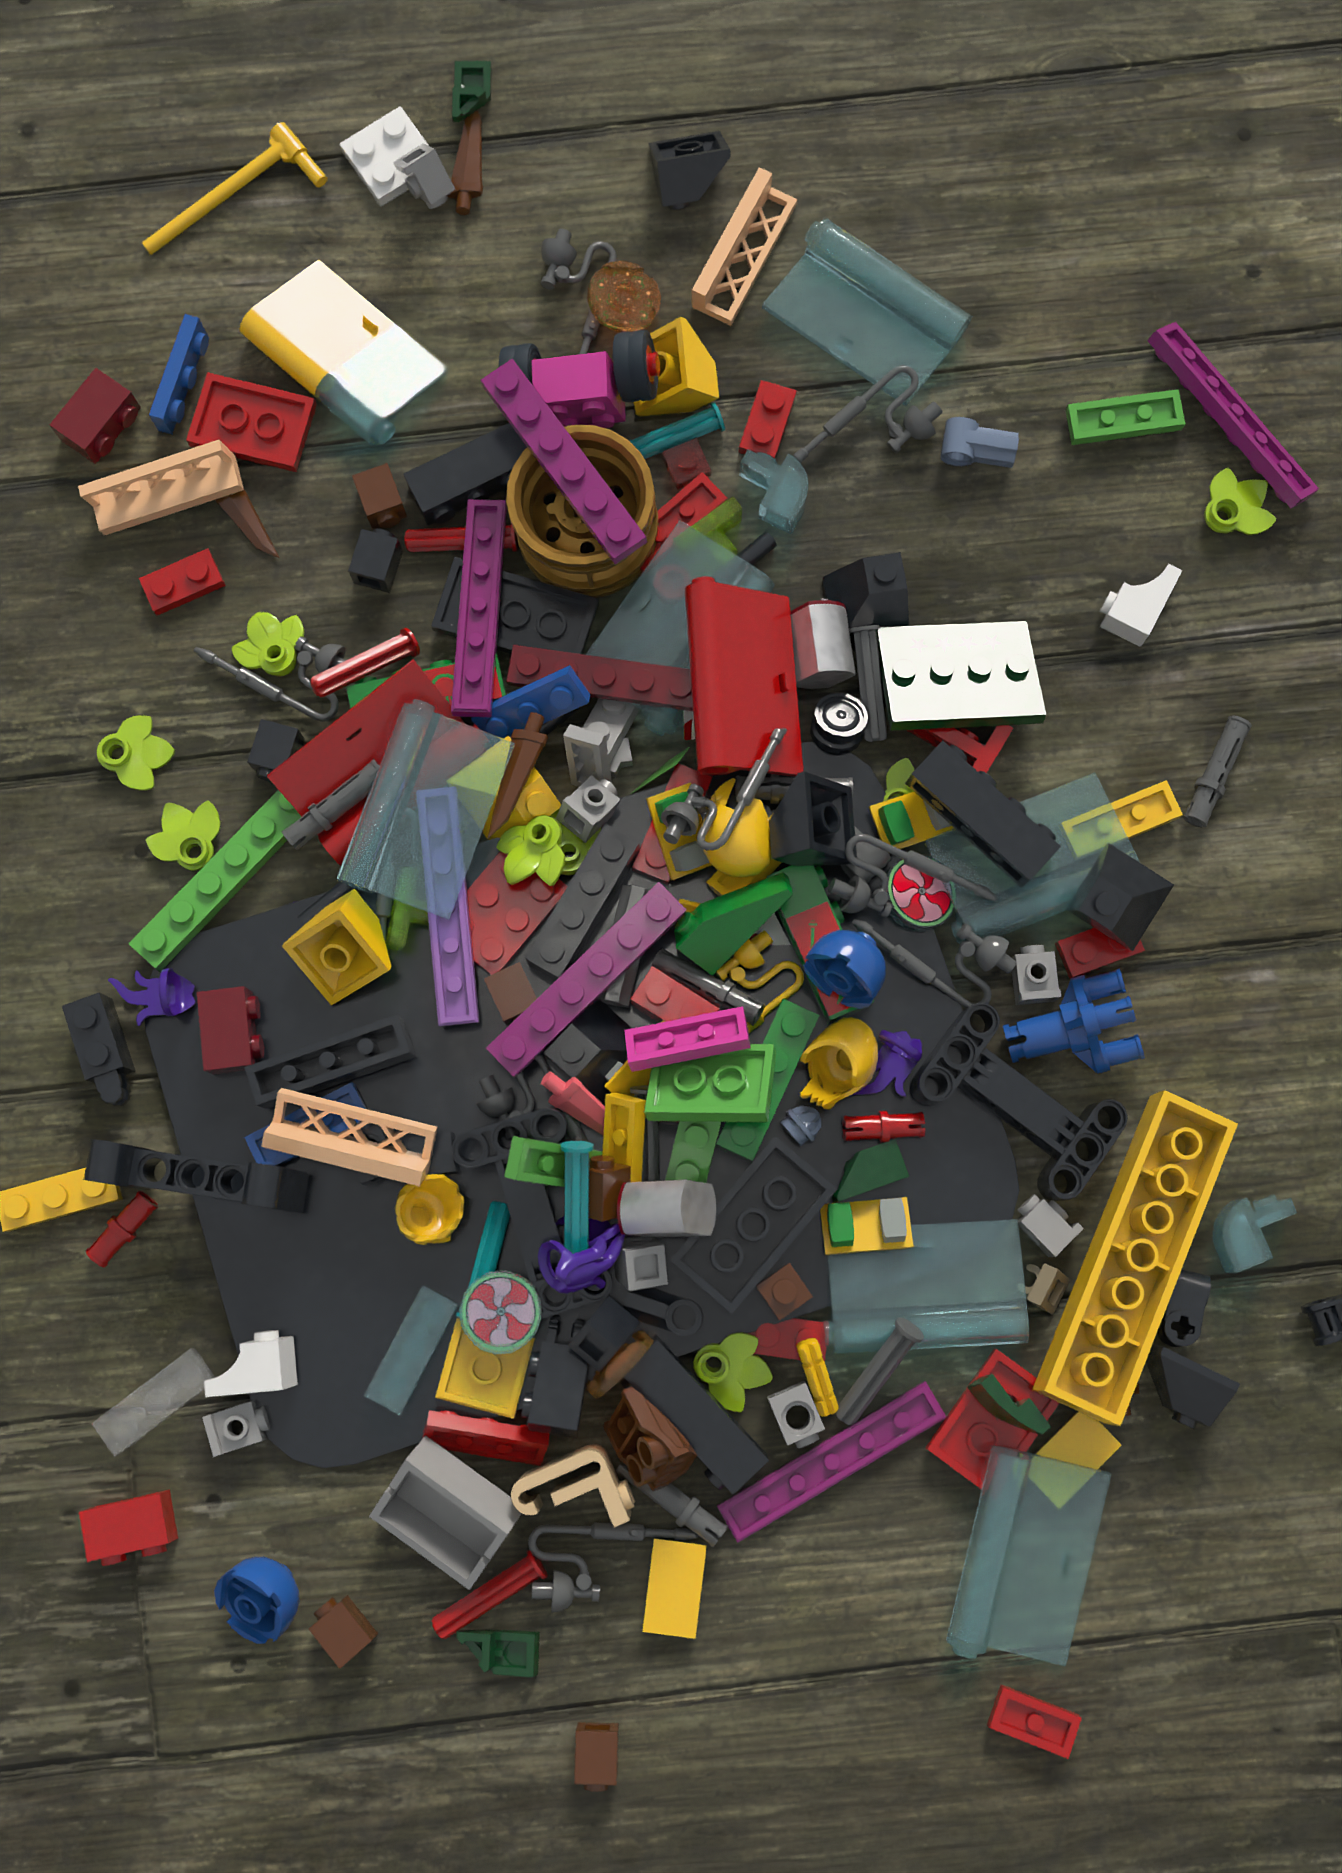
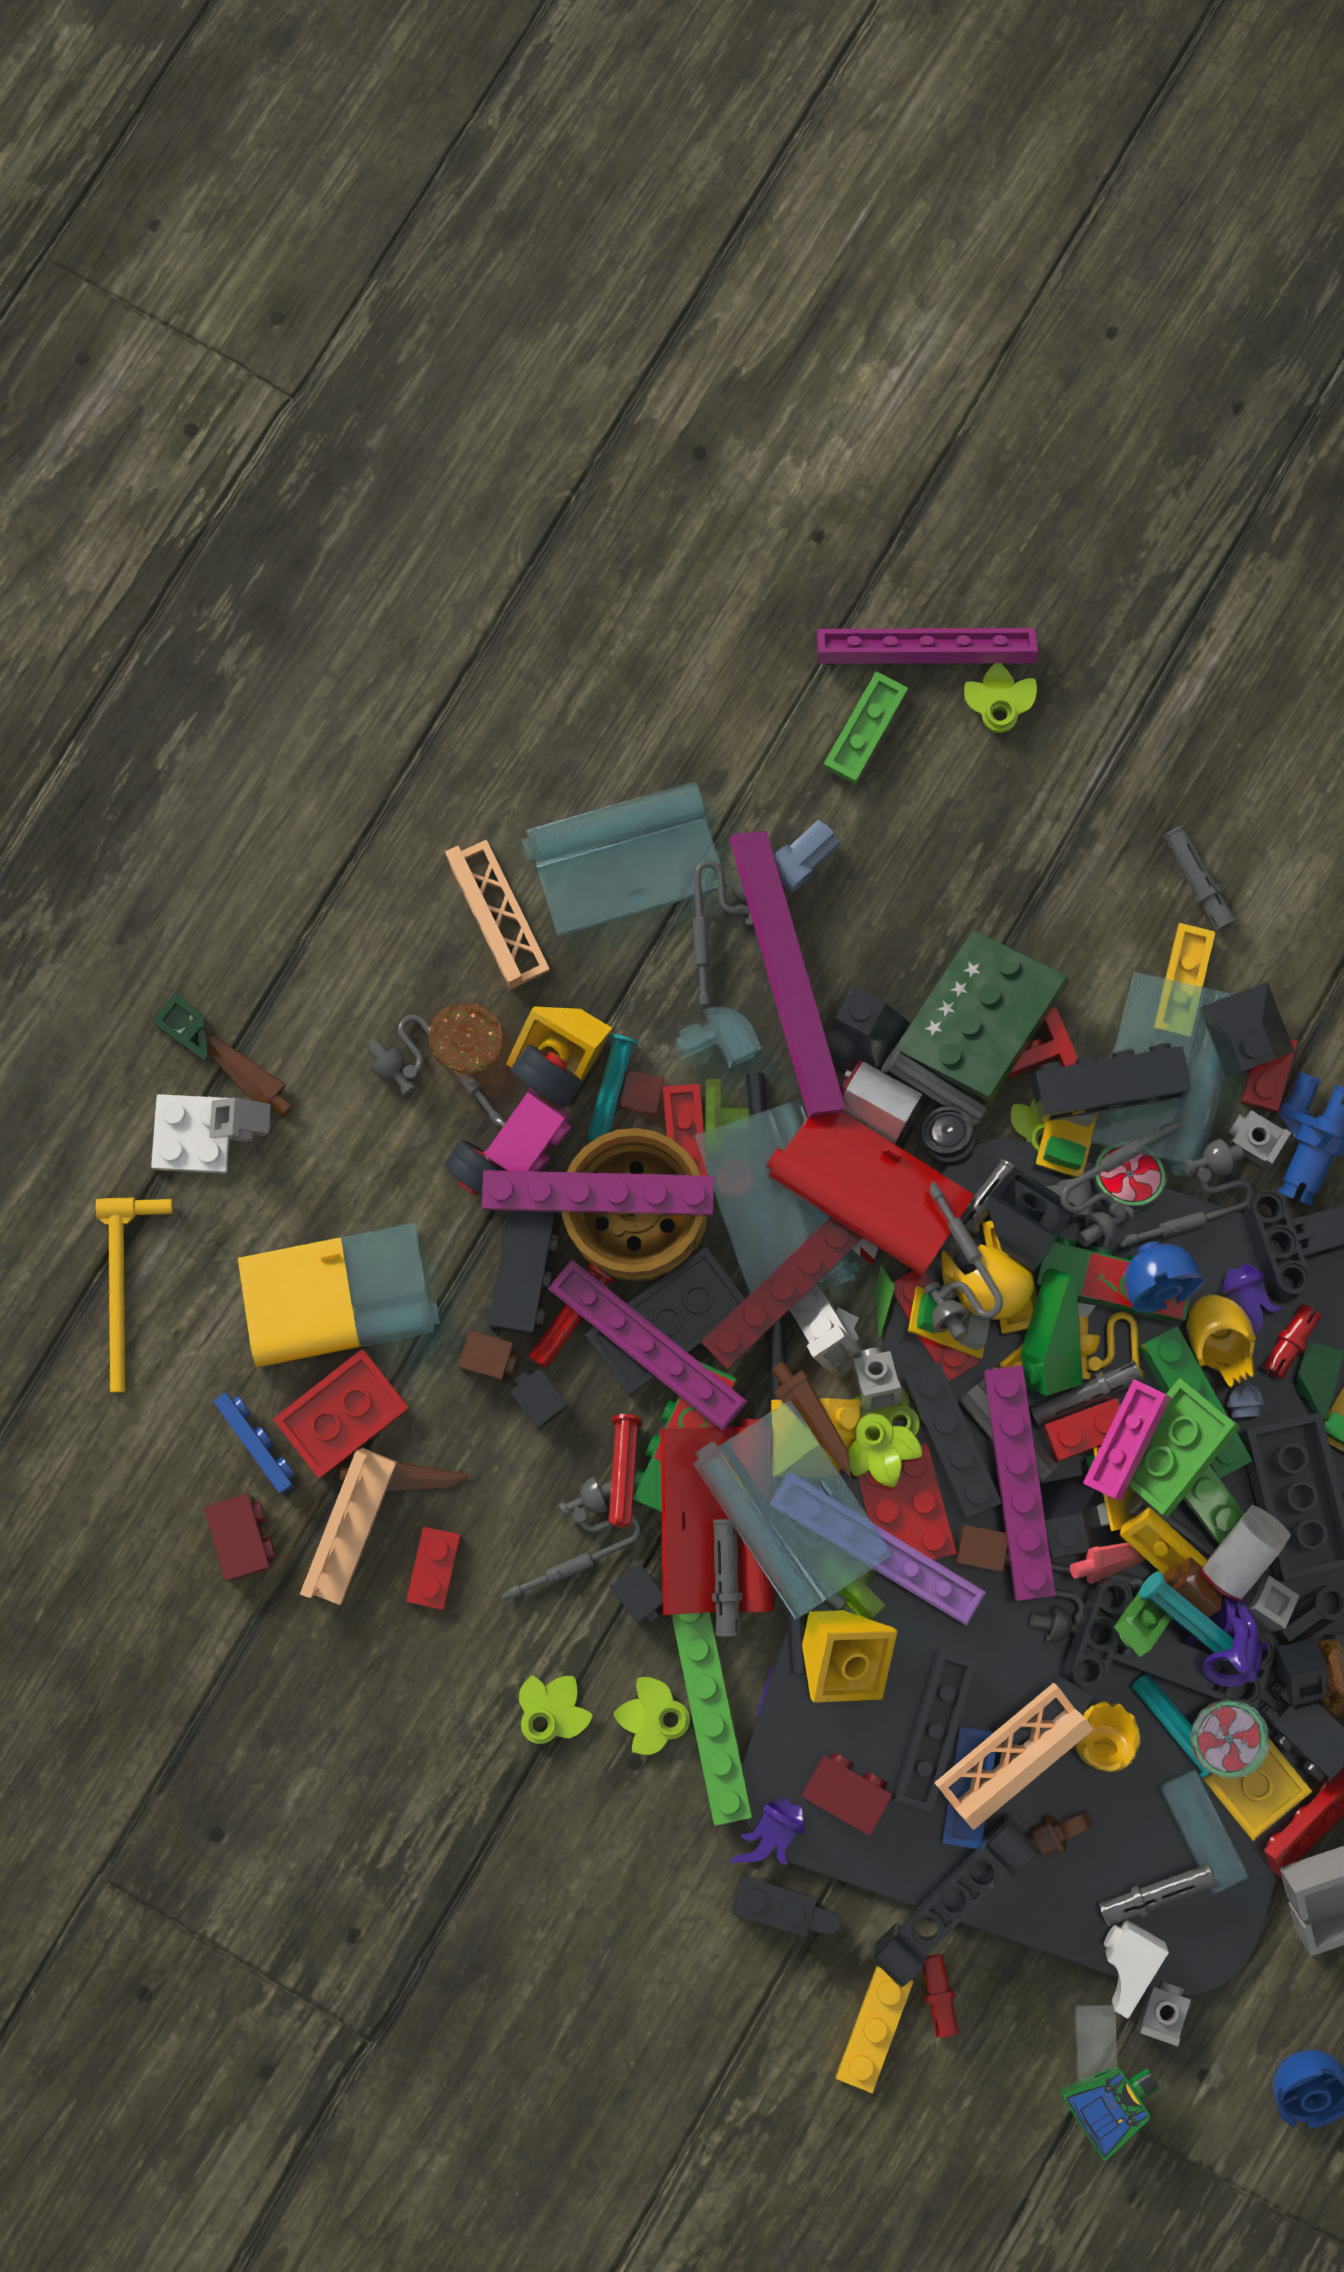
camera: 55 degrees left, 0 degrees up
red brick [79,1489,178,1566] -> none
lime plate [232,612,304,676] -> none
blue plate [471,665,590,747] -> none
black slope [648,131,731,210] -> none
red plate [739,380,797,463] -> none
white arch [1100,564,1182,647] -> none
none -> magenta tile [729,831,846,1117]
none -> reddish brown piece [1030,1810,1093,1857]
none -> torso [1058,2066,1160,2162]
none -> dark grey pin [1099,1863,1218,1927]

